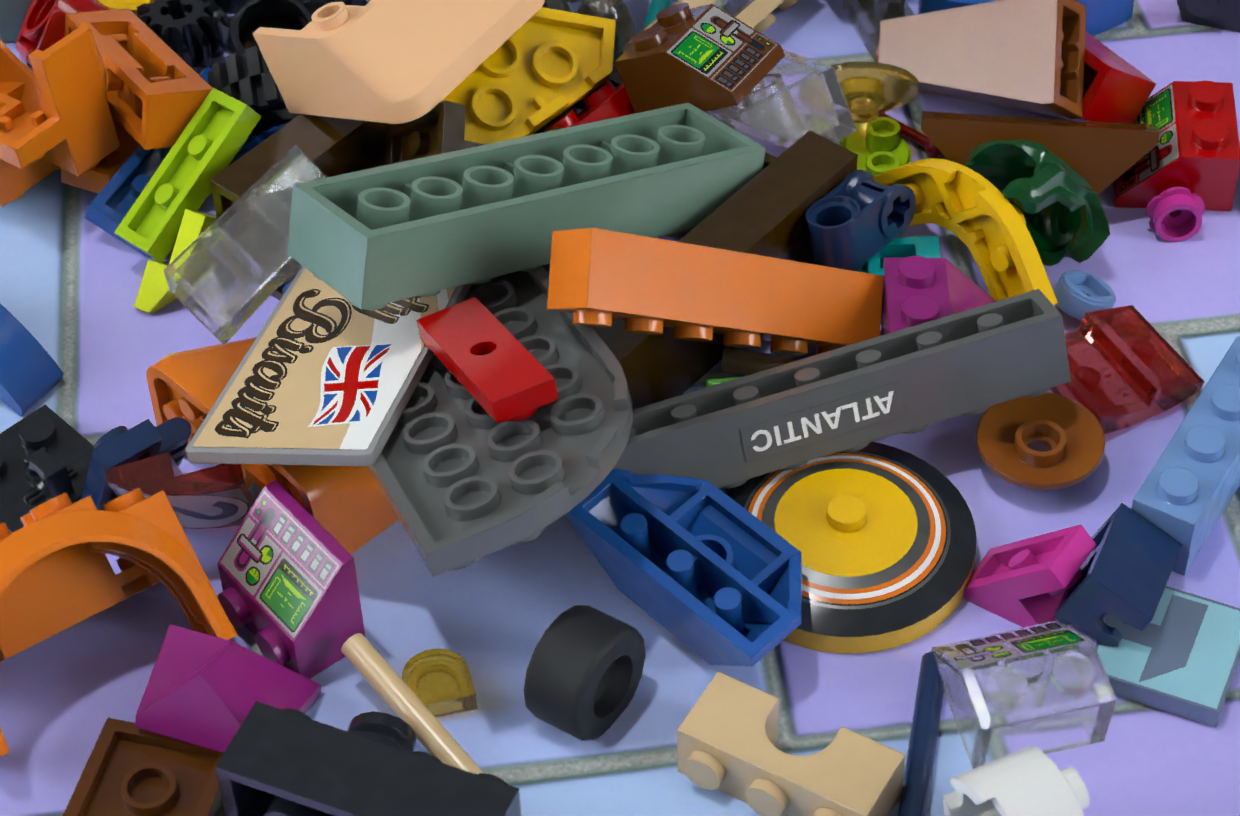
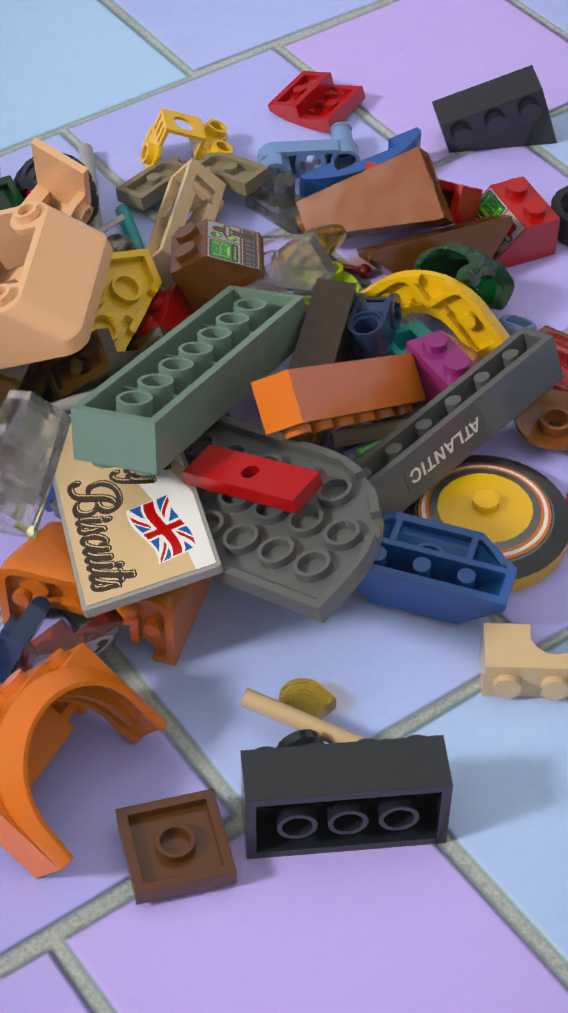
camera: 30 degrees left, 0 degrees up
magenta slope [135,624,321,753] -> none
magenta slope [217,480,366,679] -> none
black tyre [523,605,646,741] -> none
dark pink plate [1146,187,1205,242] -> none

